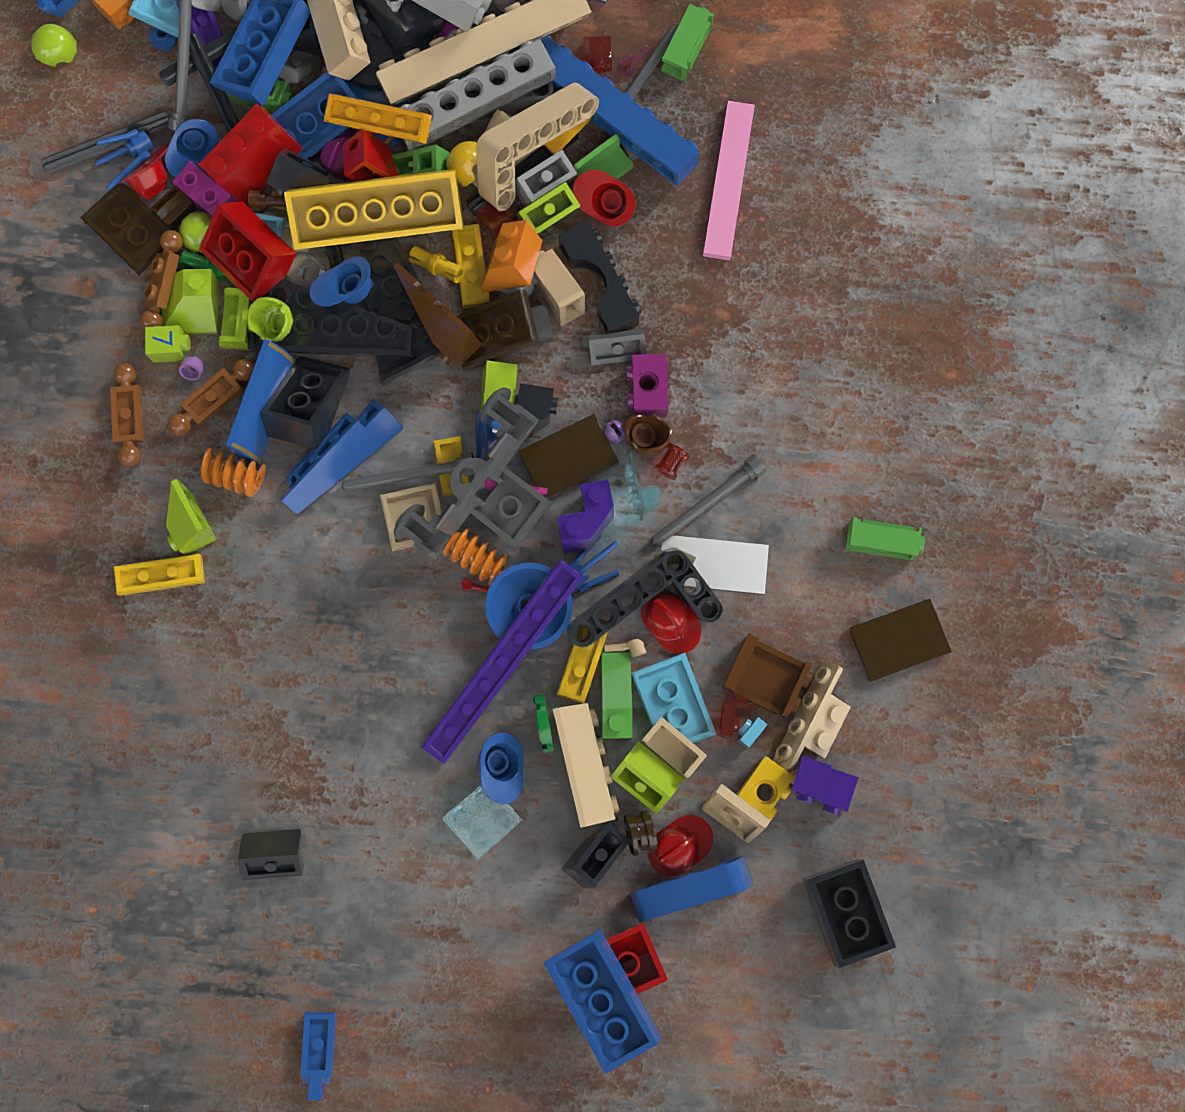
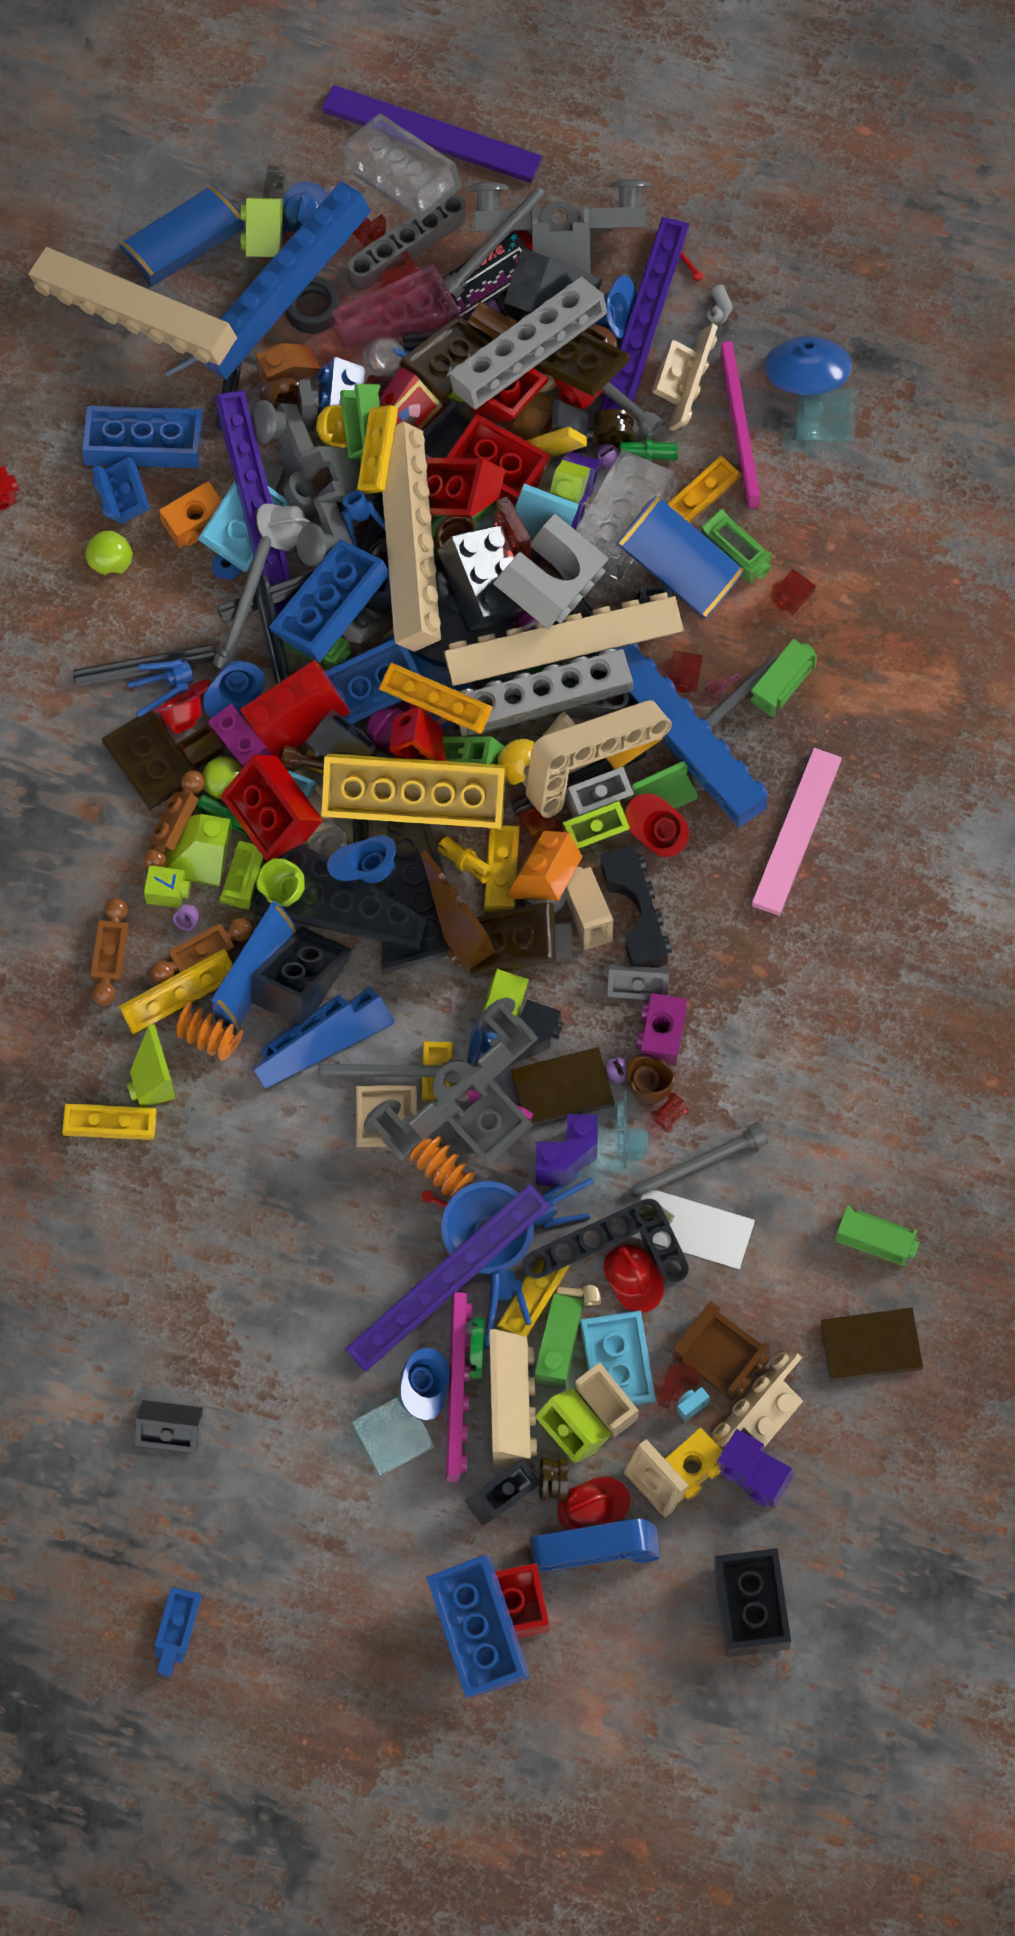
camera: 15 degrees right, 10 degrees down
none -> yellow tile [118,949,233,1035]
none -> dark pink plate [445,1292,472,1482]
none -> blue plant [484,1269,531,1349]

